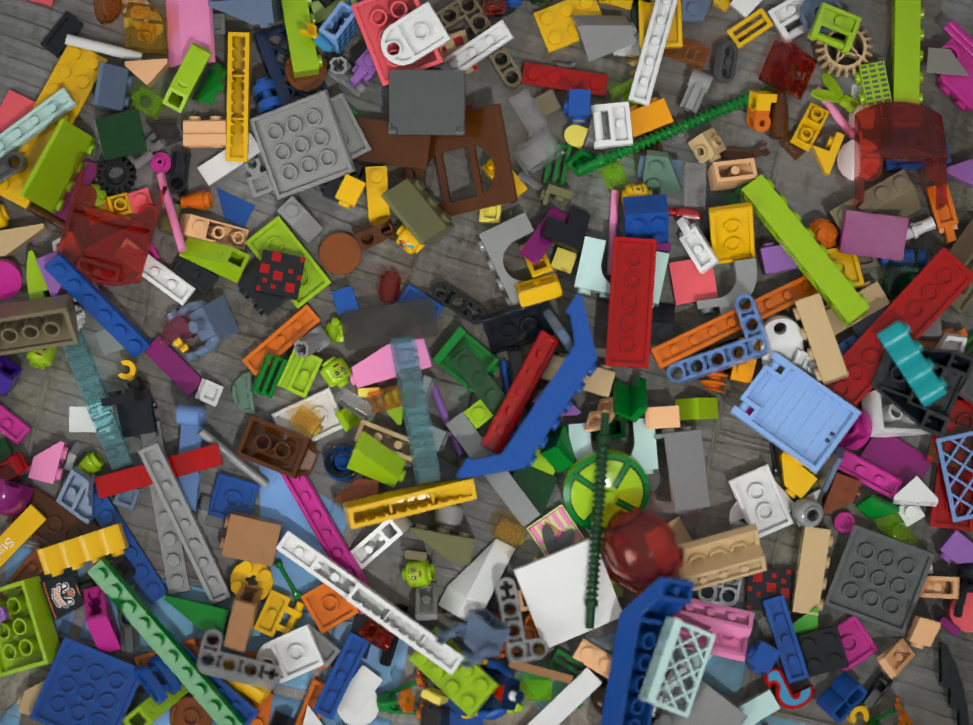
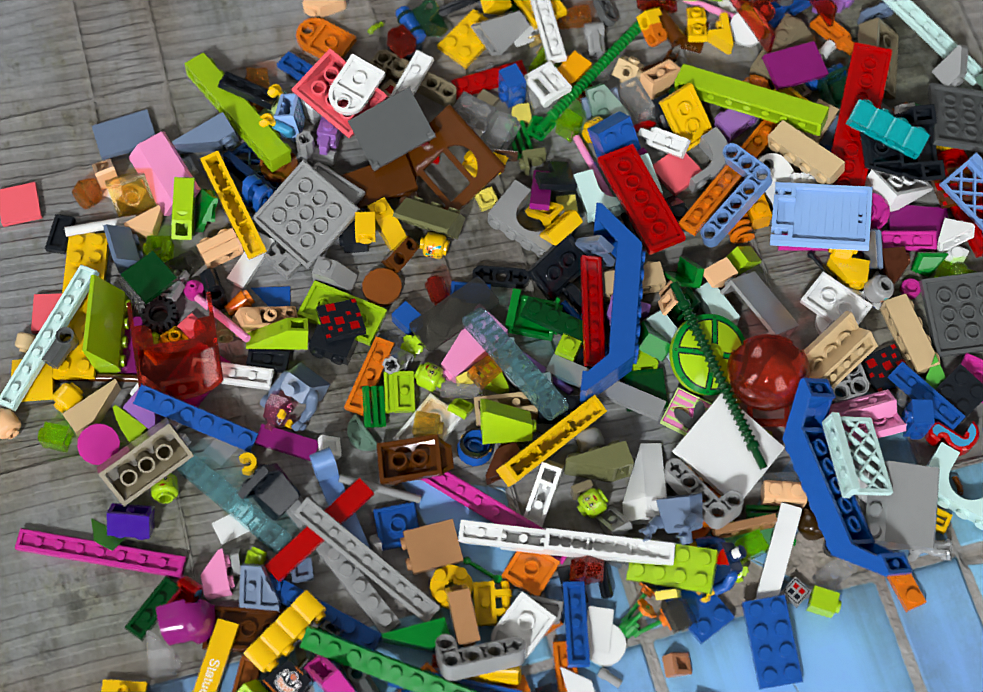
camera: 30 degrees left, 20 degrees down
clear yellow brick [493,517,527,548] -> none

